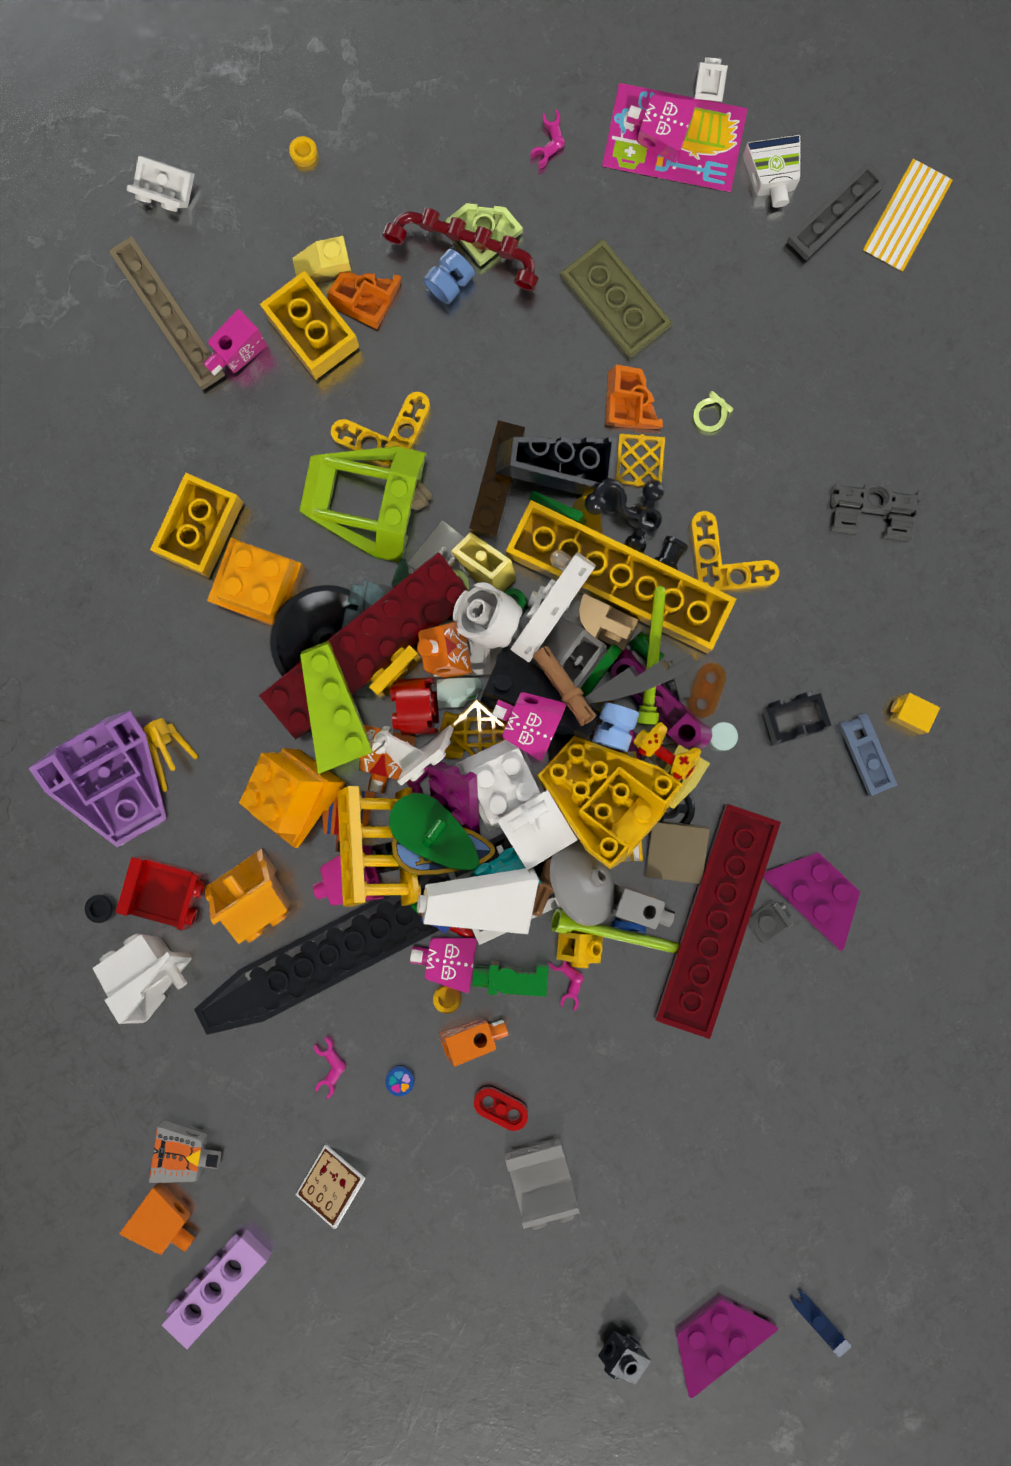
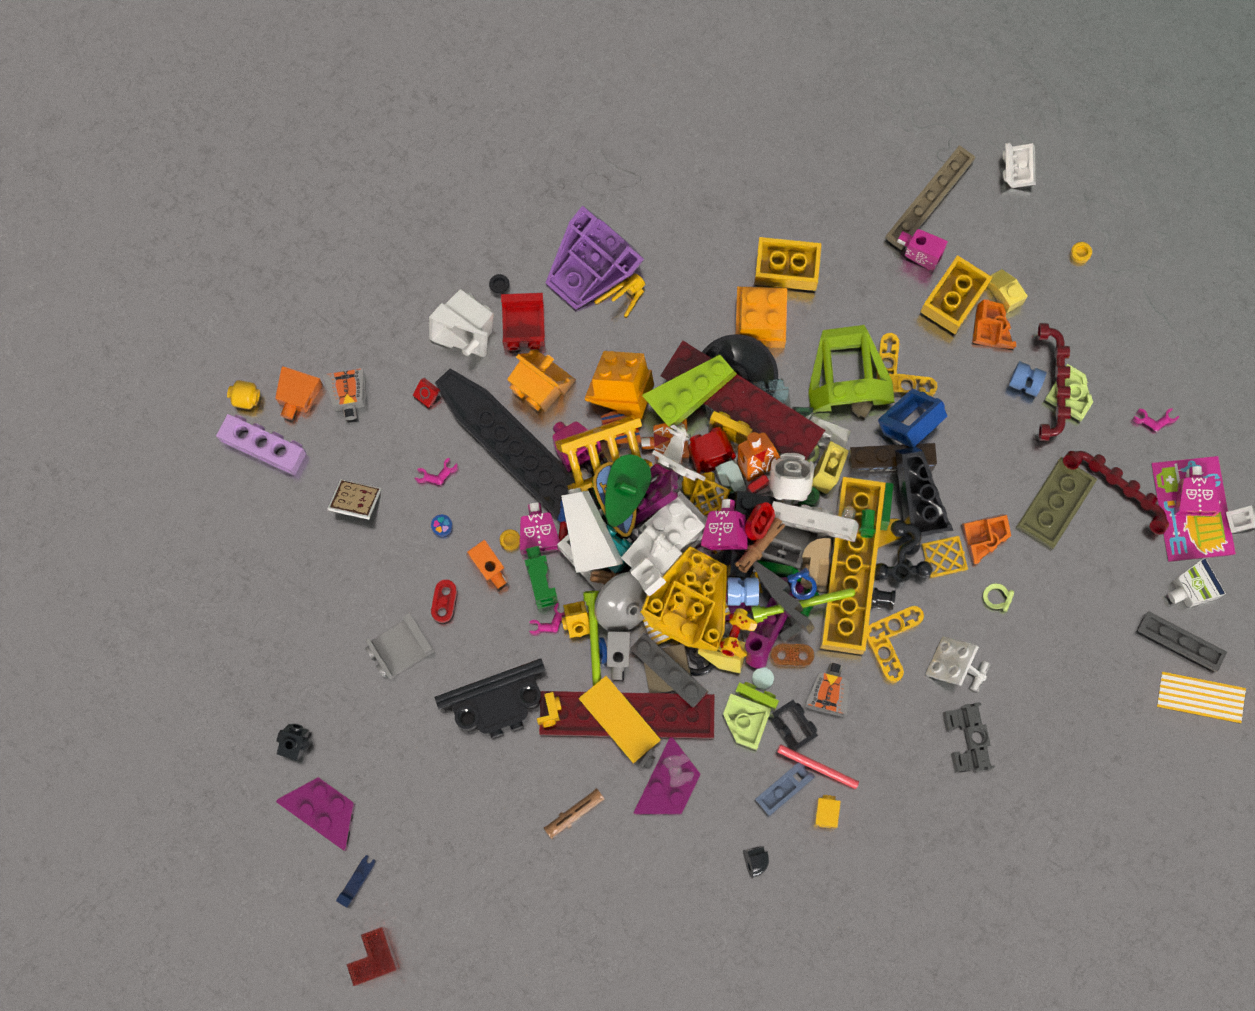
camera: 75 degrees right, 10 degrees down
none -> yellow head [227,380,260,409]
none -> clear red brick [346,927,399,986]
none -> red tile [413,378,440,408]
none -> black brick [434,658,546,739]
none -> yellow bracket [537,692,561,727]
none -> medium nougat pin [543,788,605,839]
none -> yellow sticker [579,676,661,763]
none -> white bracket [630,557,666,596]
none -> dark grey plate [630,633,709,708]
none -> clear piece [663,754,694,787]
none -> yellowish green plate [723,694,771,750]
none -> lime plate [735,682,779,711]
none -> black piece [743,846,769,878]
none -> red plate [745,502,775,540]
none -> red tile [747,475,770,494]
none -> coral bar [777,744,859,789]
none -> blue piece [787,568,817,600]
none -> torso [805,663,849,717]
none -> green pin [859,509,876,538]
none -> blue window [878,388,948,447]
none -> white plate [925,636,990,692]
none -> dark red bar [1063,451,1169,535]

